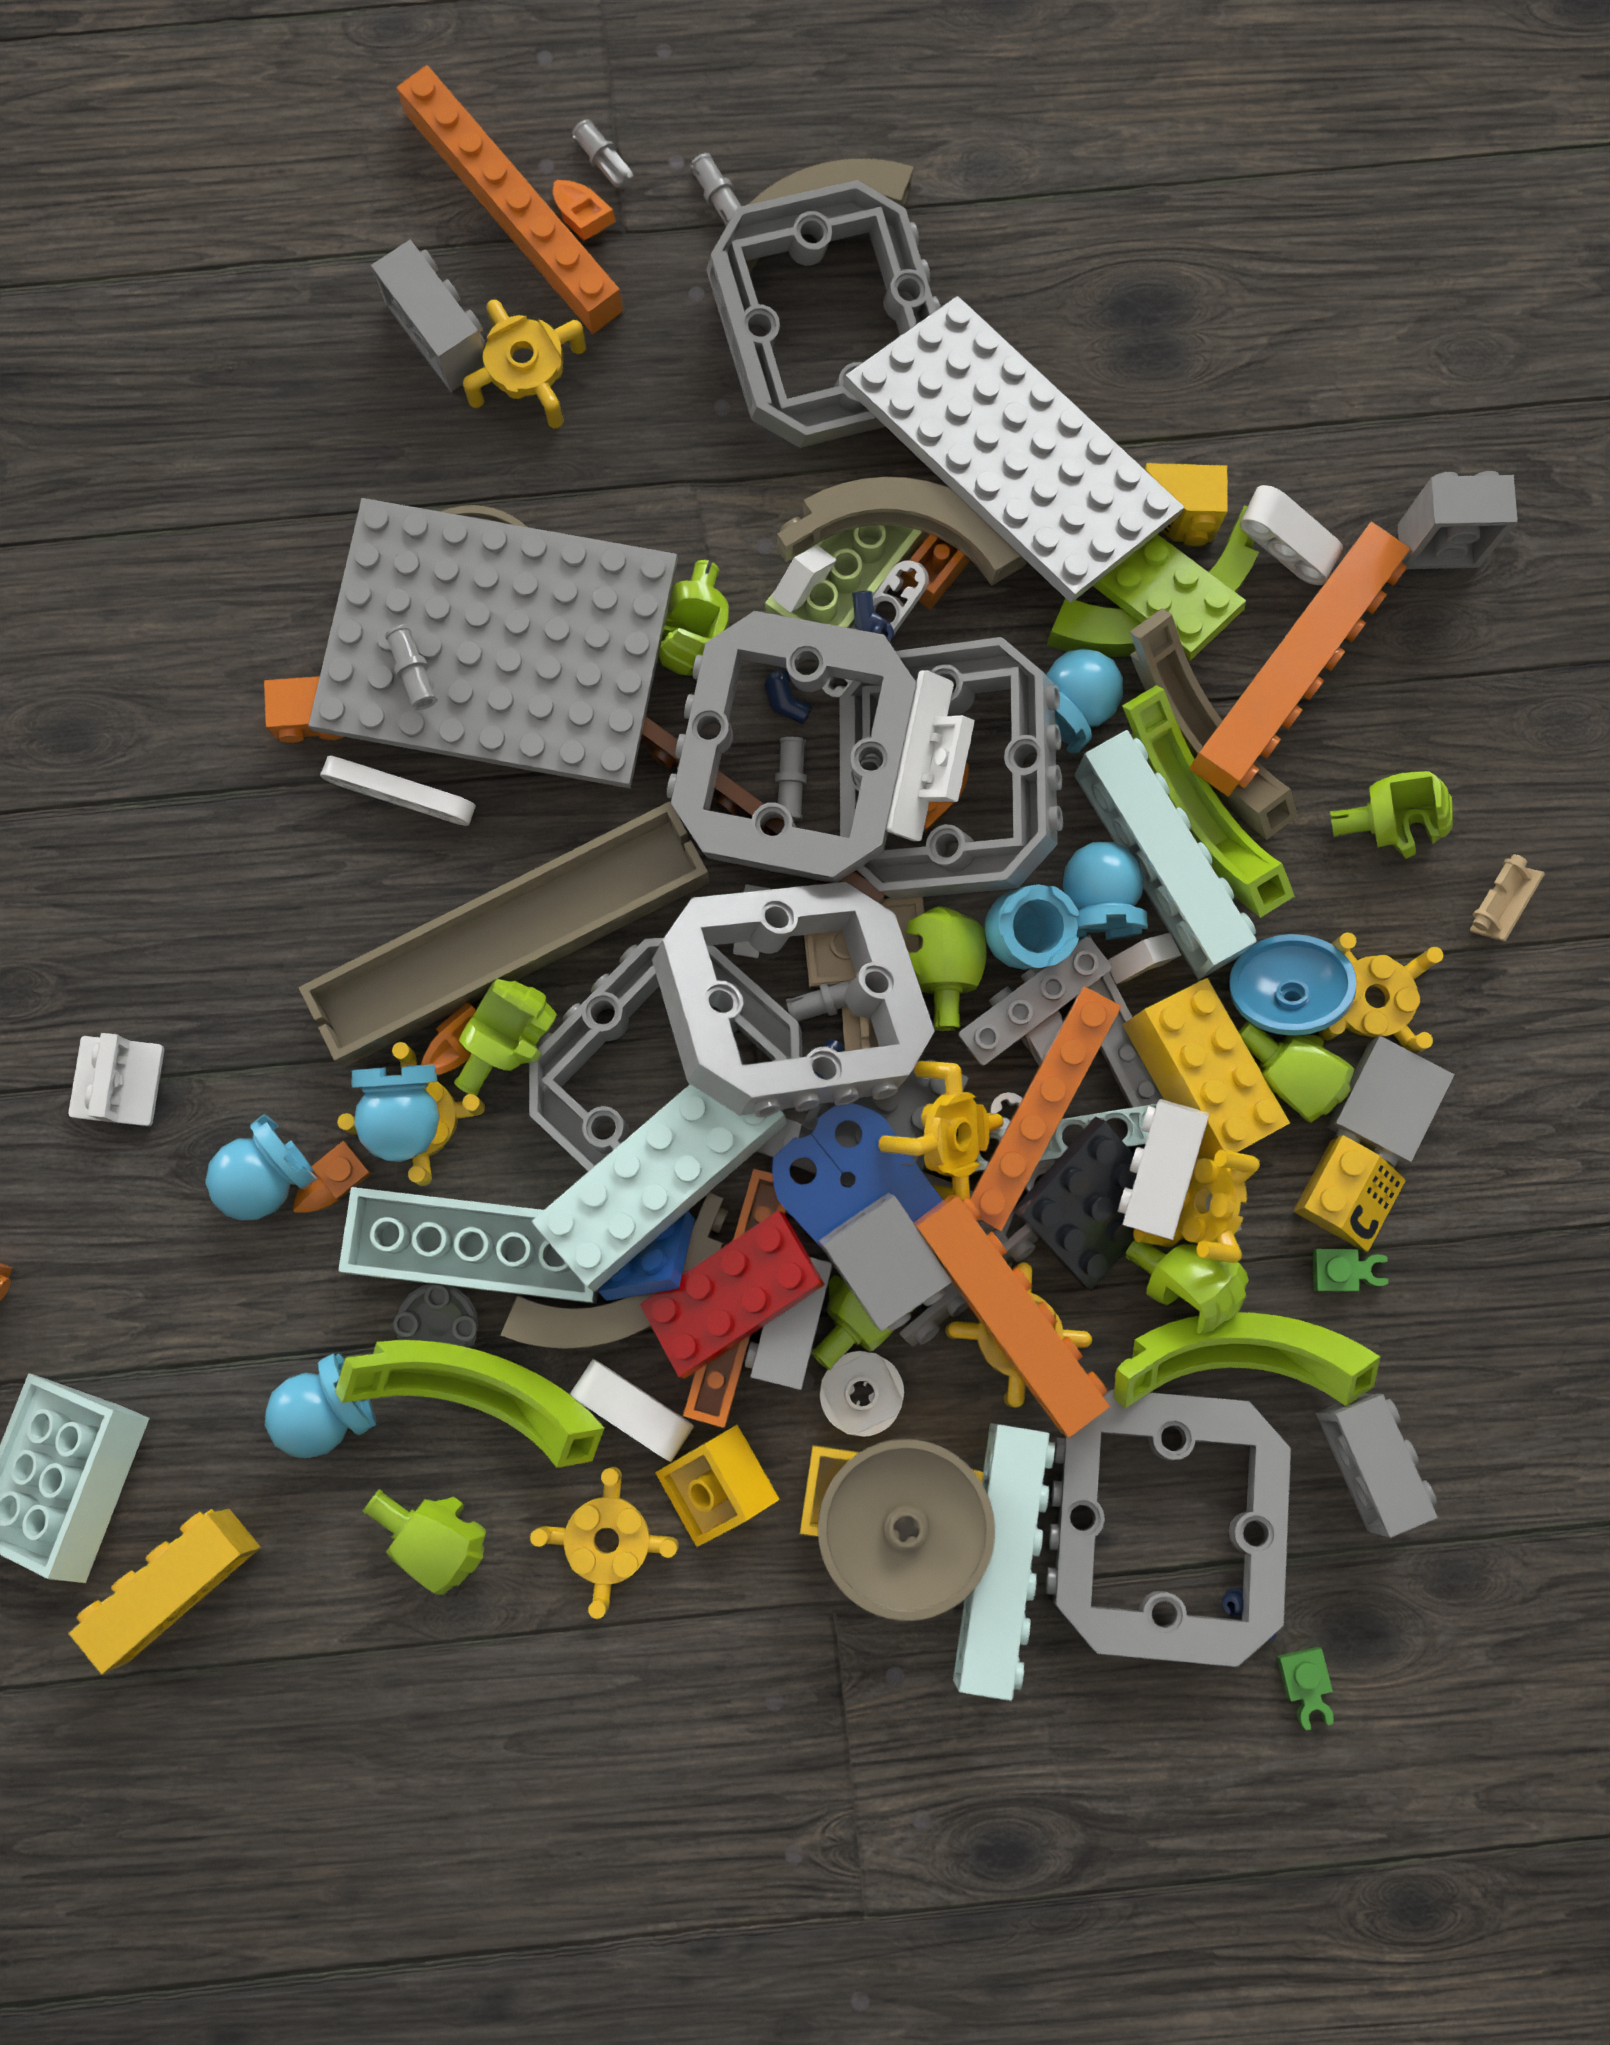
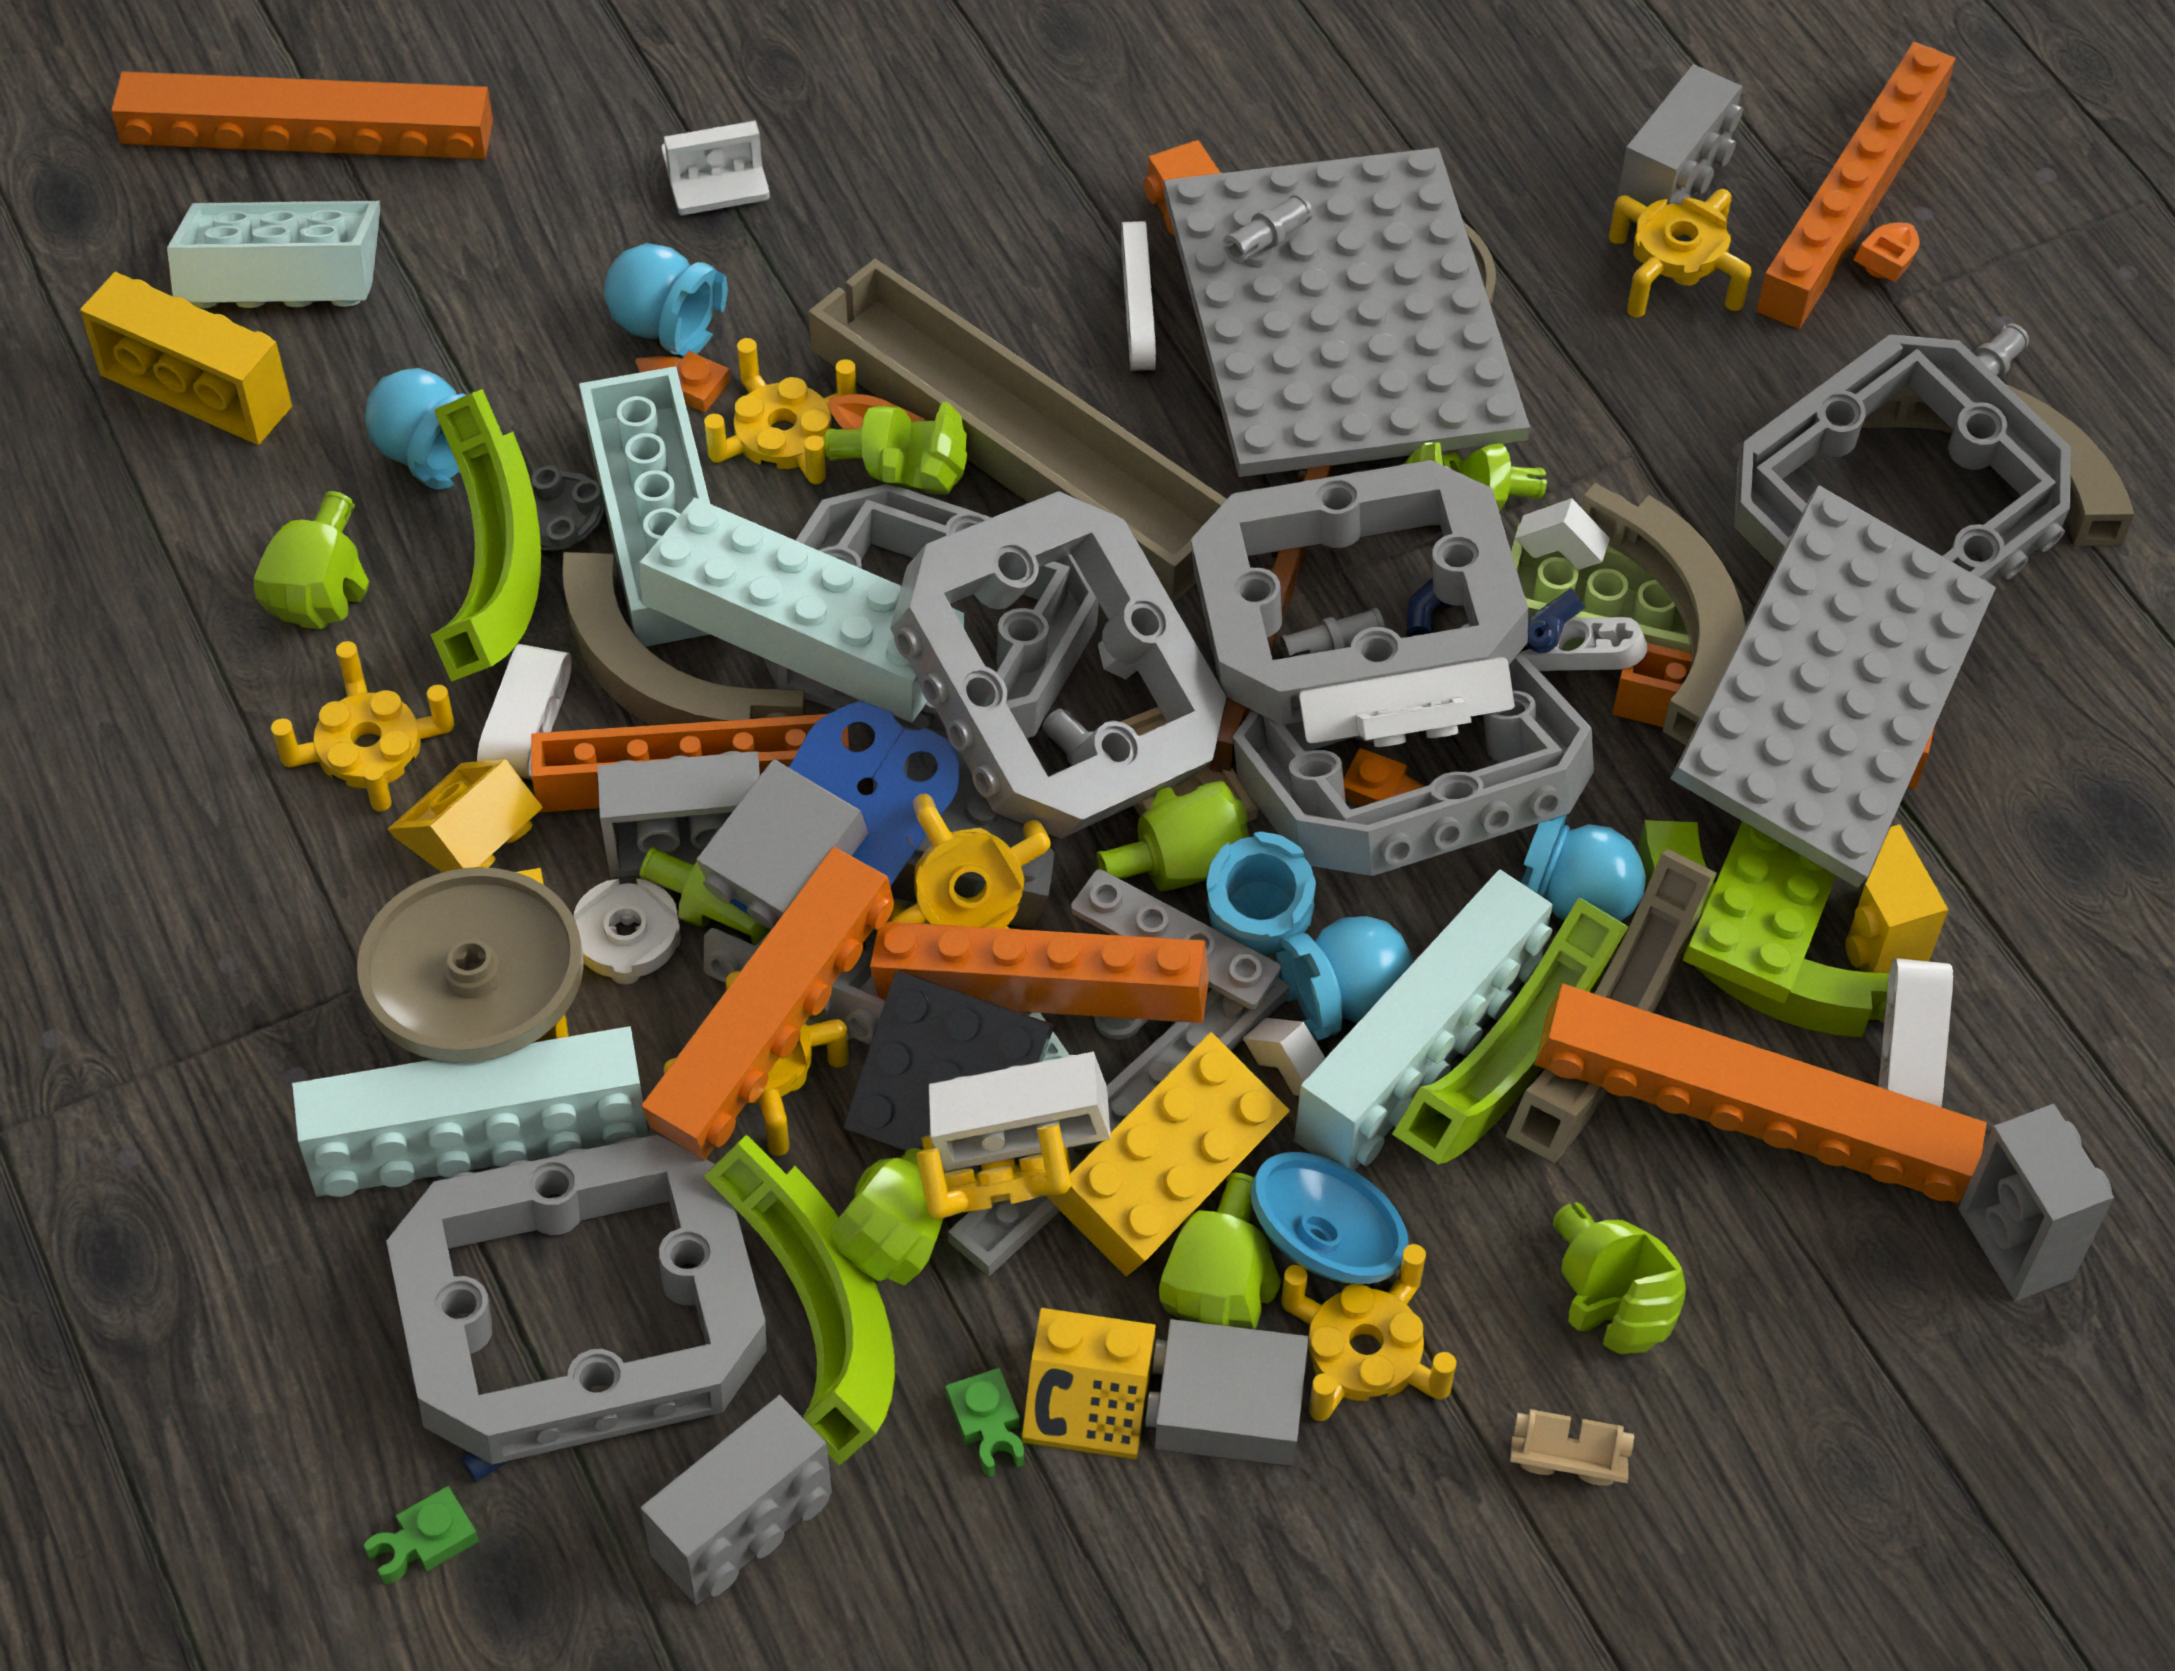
camera: 70 degrees right, 25 degrees down
medium azure tile [351,1065,440,1162] -> none
light grey axle [572,119,633,189] -> none
blue plate [598,1211,695,1301] -> none
red plate [639,1211,825,1378] -> none

